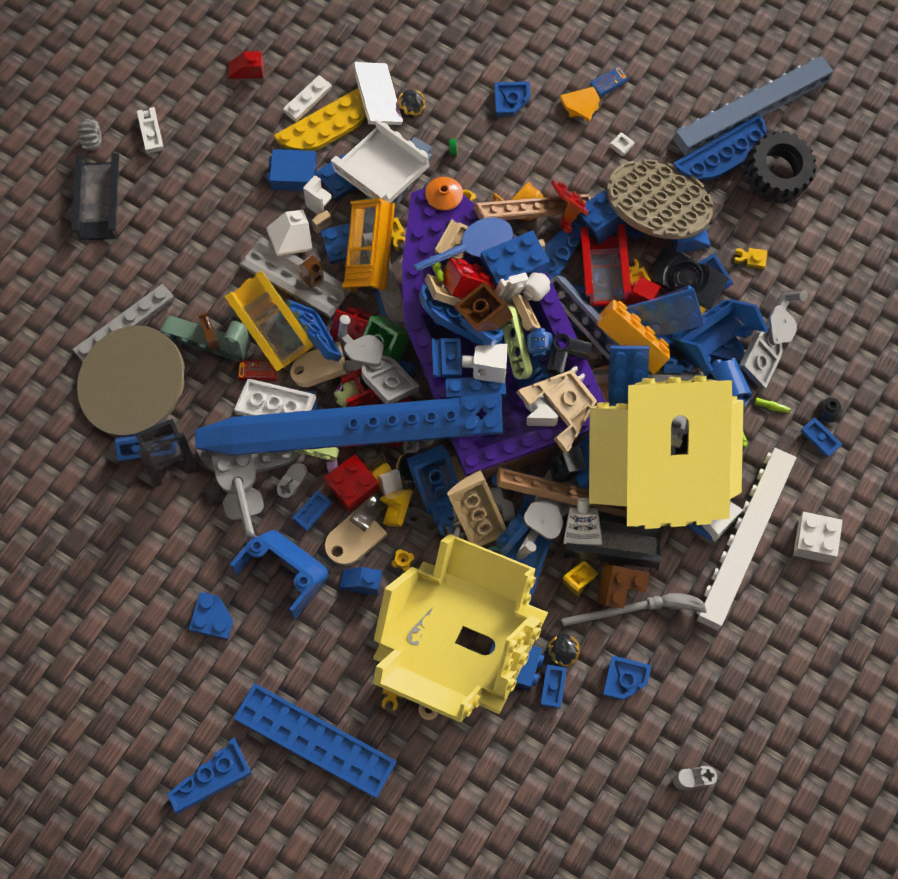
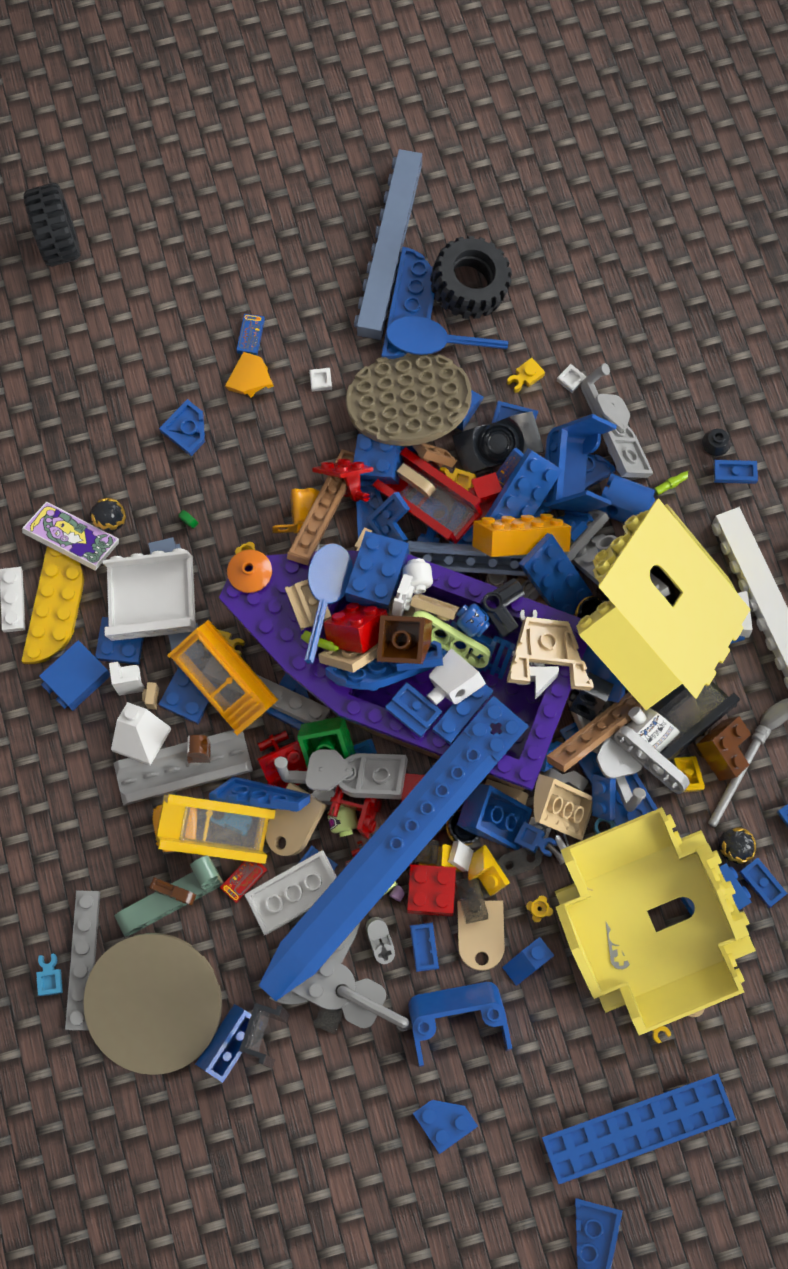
camera: 45 degrees left, 5 degrees up
none -> dark azure plate [36,953,63,996]
none -> blue plate [367,492,410,542]
none -> blue piece [386,316,508,355]
none -> tan piece [396,463,436,498]
none -> medium nougat plate [413,443,457,468]
none -> white tile [557,364,586,393]
none -> light grey beam [614,726,690,794]

